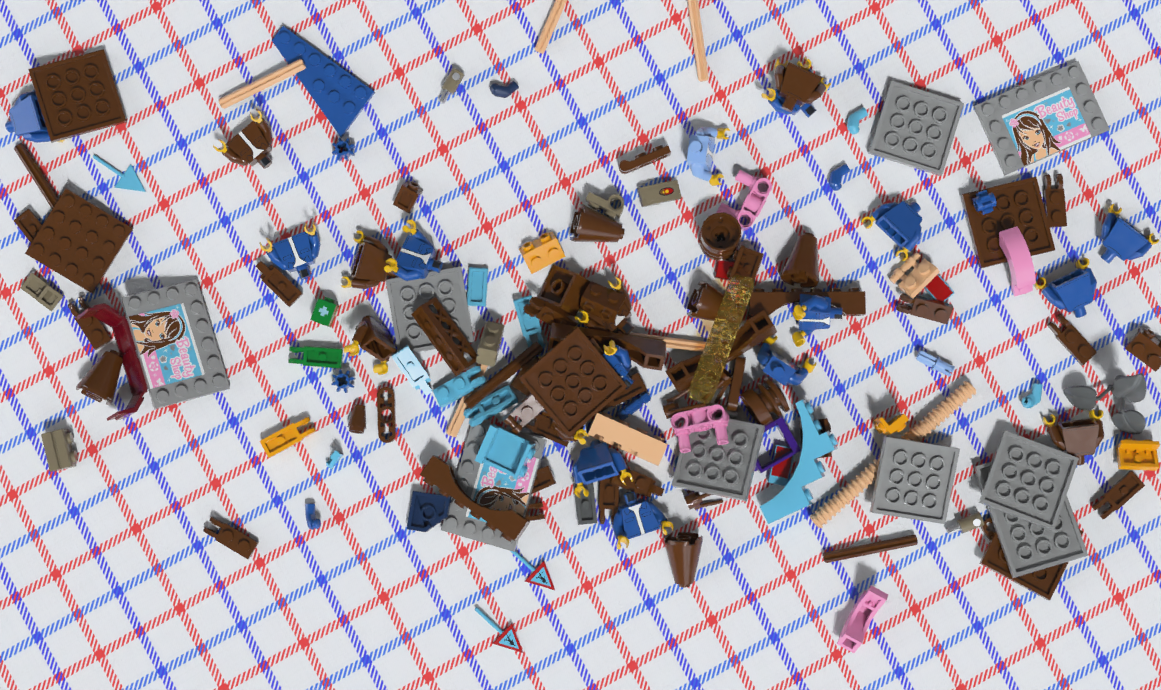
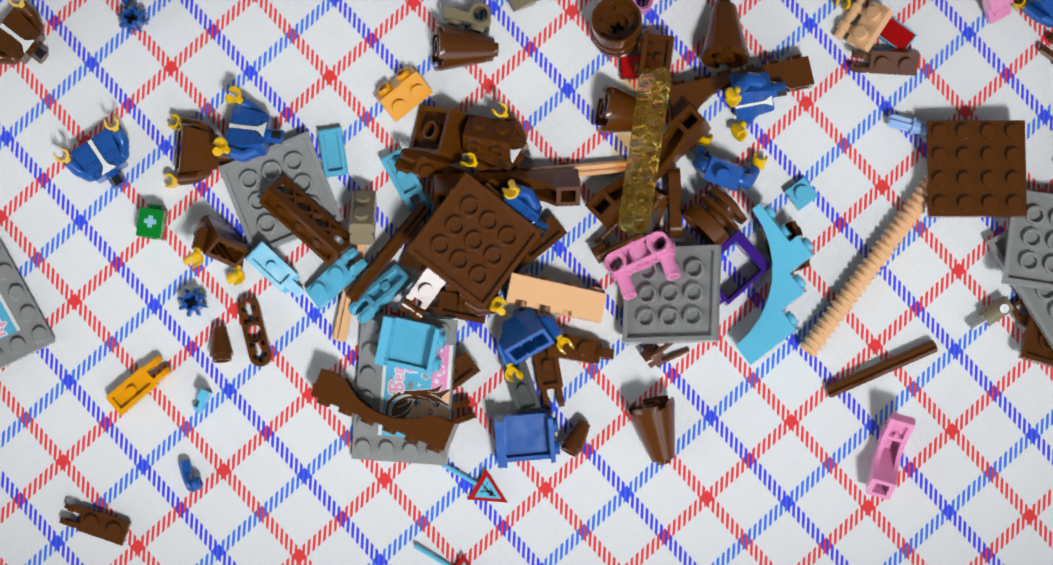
camera: 10 degrees left, 0 degrees up
reddish brown hinge [256,261,303,307] -> none
green hinge [288,346,343,369] -> none
reddish brown bracket [393,181,423,214] -> none
dark blue plate [407,491,452,532] -> none
blue torso [612,491,674,550] -> none
blue axle [616,391,651,421] -> none
red tile [768,445,794,486] -> none
light grey plate [870,436,960,524] -> none
light orange bracket [873,414,909,435] -> none
medium azure arm [1021,383,1043,408] -> none
none -> blue panel [493,409,560,468]
none -> reddish brown cone [560,419,590,457]
none -> medium azure plate [784,177,818,211]
none -> reddish brown plate [926,120,1027,218]

